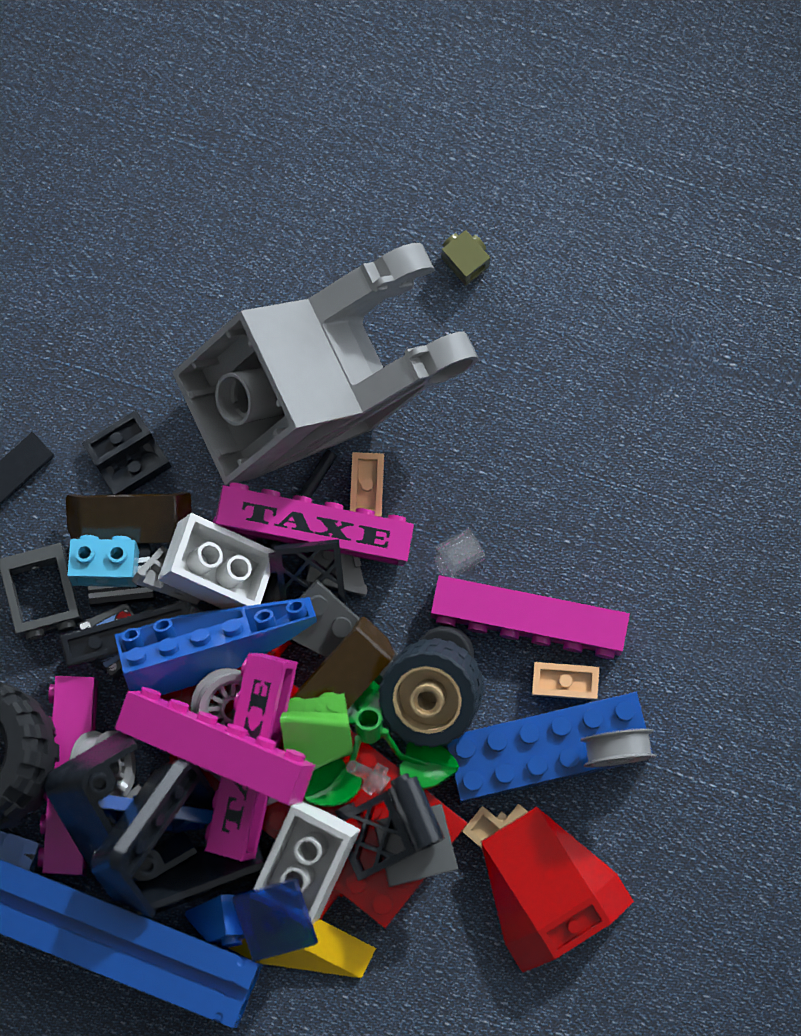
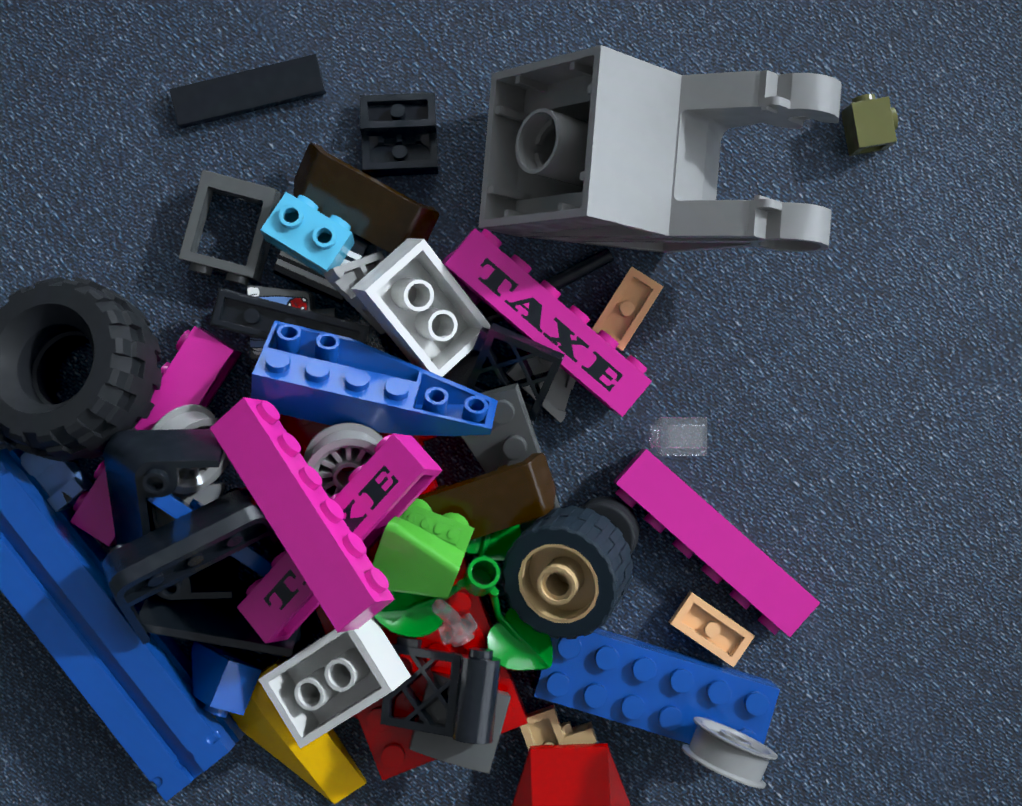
camera: 25 degrees right, 10 degrees up
clear blue plate [232,878,318,962] -> none

